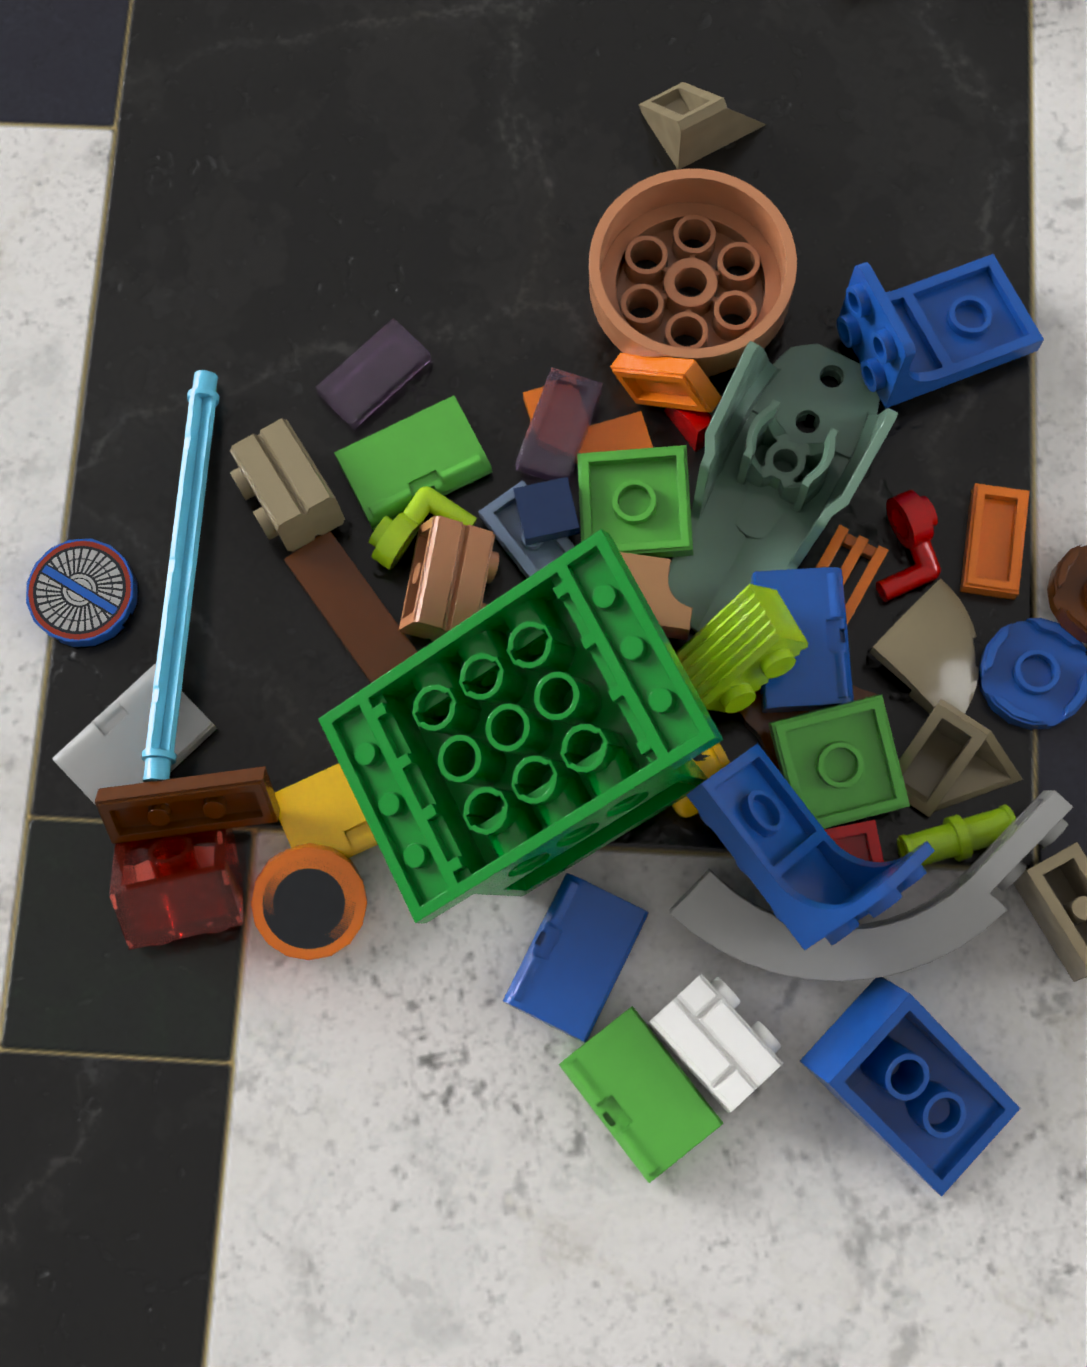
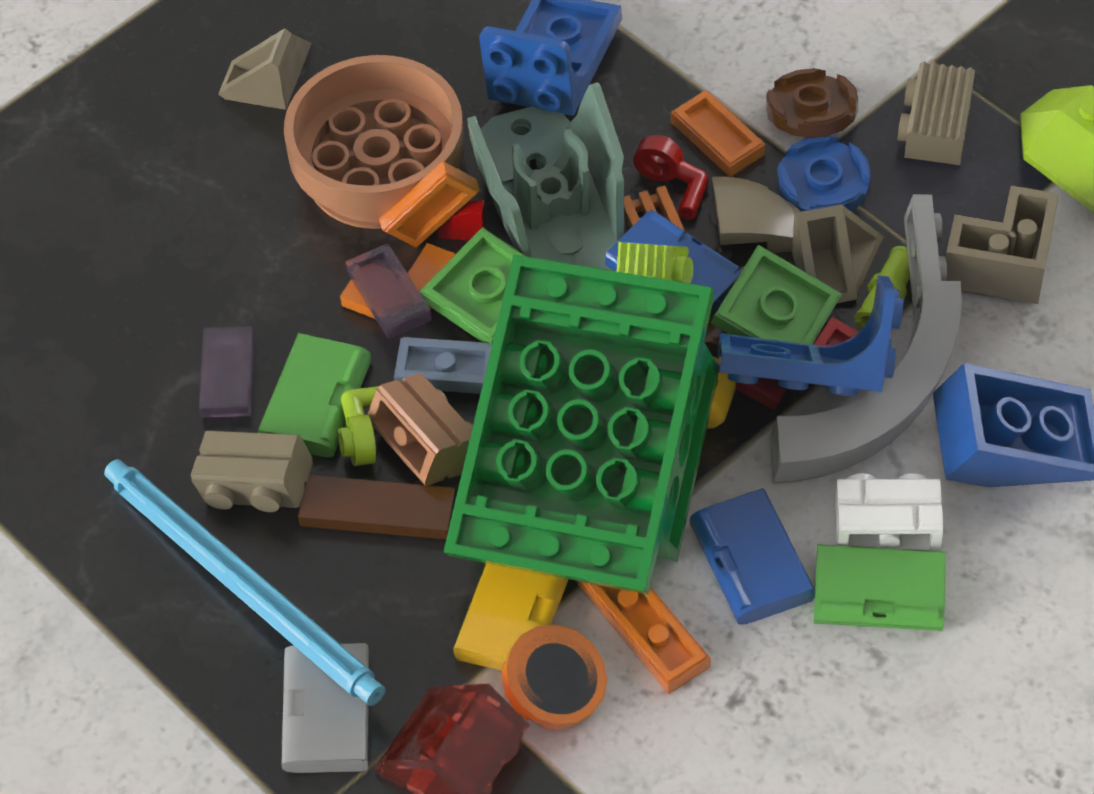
camera: 50 degrees left, 20 degrees down
tile [26,538,138,647] -> none
reddish brown tile [95,766,280,844] -> none
dark blue tile [513,477,580,546] -> none
none -> orange tile [577,581,711,694]

